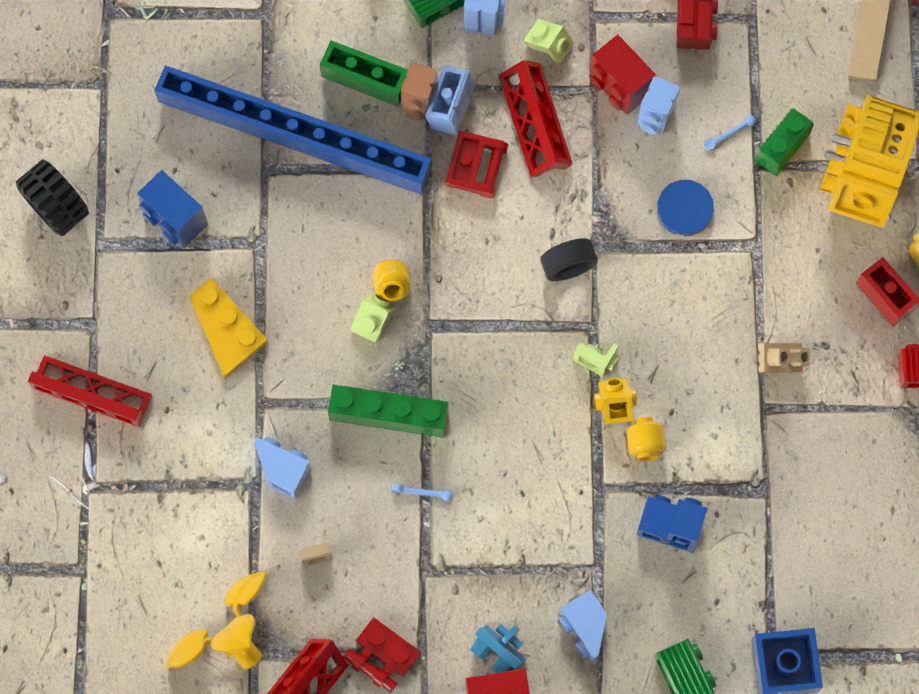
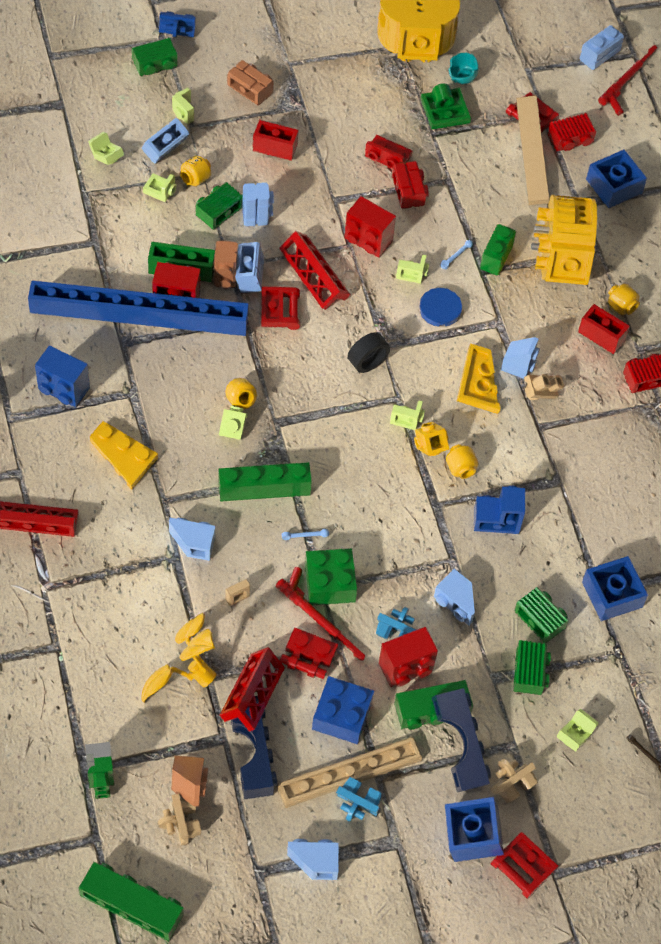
camera: 20 degrees left, 15 degrees down
yellowish green bracket [523,19,574,64] -> none
light blue brick [637,77,680,135] -> none
none -> red brick [152,262,200,298]
none -> red piece [276,567,365,661]
none -> green brick [305,548,357,605]
none -> yellowish green bracket [396,254,429,284]
none -> yellow wing [457,343,501,414]
none -> light blue slope [501,337,540,379]

